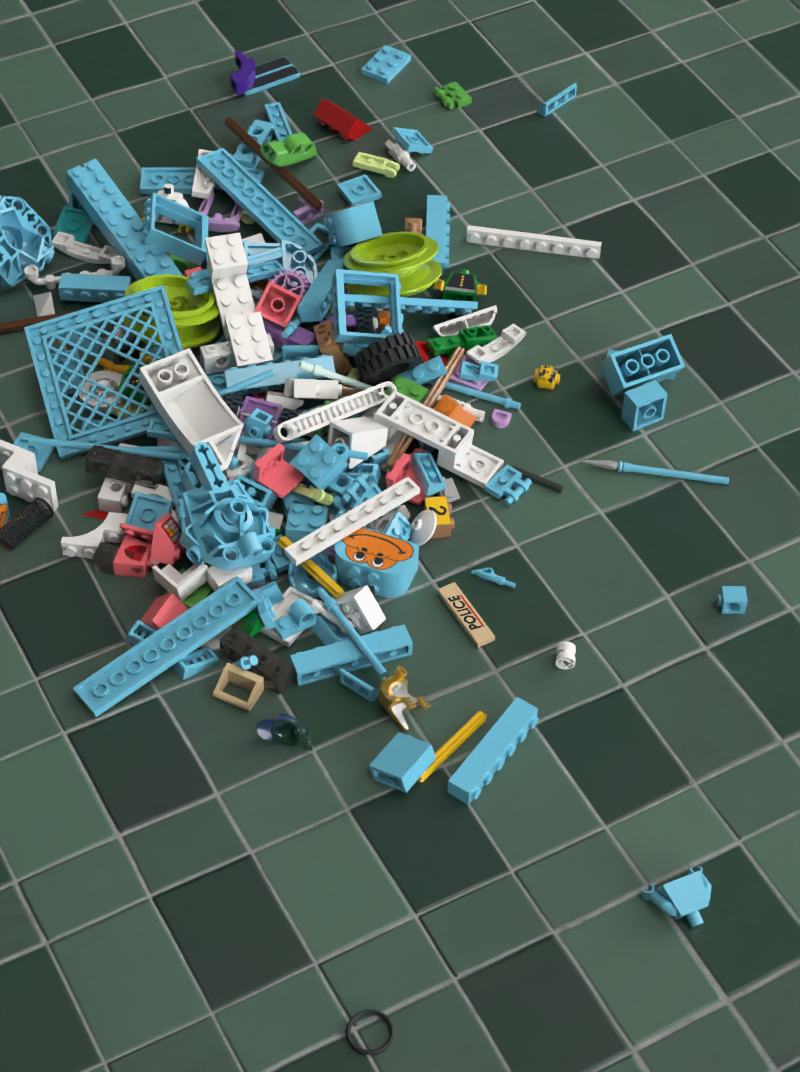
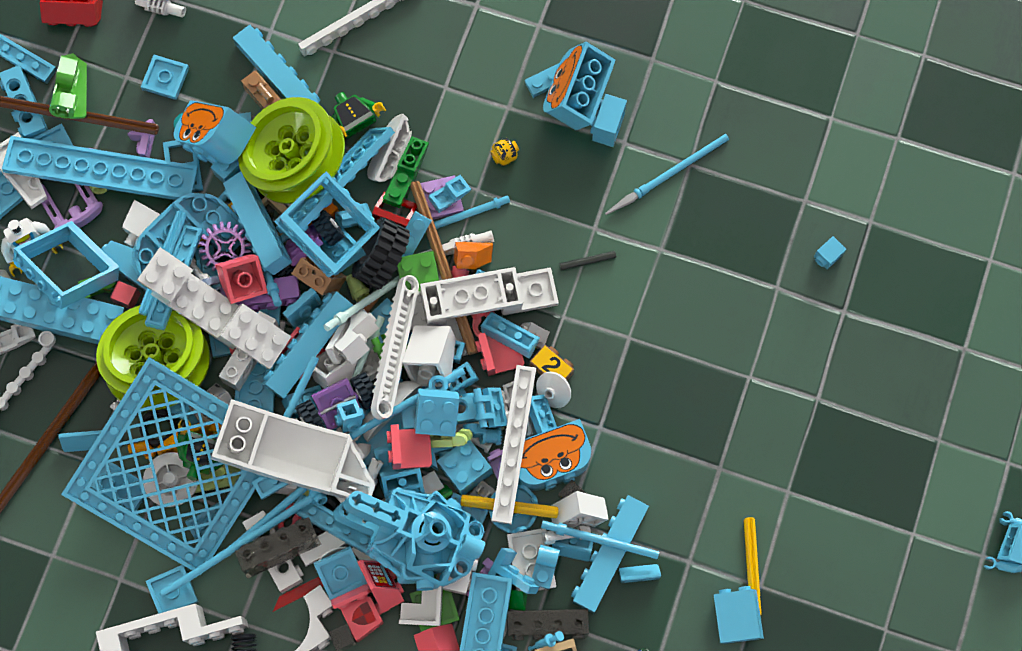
camera: 40 degrees left, 25 degrees up
white slope [33,292,55,317] -> none
medium azure brick [58,273,132,302] -> none
yellowish green hinge [353,152,400,178] -> none
pearl gold piece [378,666,431,732] -> none
tan tile [438,582,495,648] -> none
medium azure brick [447,697,539,805] -> none
white slope [466,324,526,364] -> none
medium azure hand [471,568,516,588] -> none
medium azure plate [484,465,532,506] -> none
lavender tile [491,409,512,428] -> none
white wheel [555,641,576,670] -> none

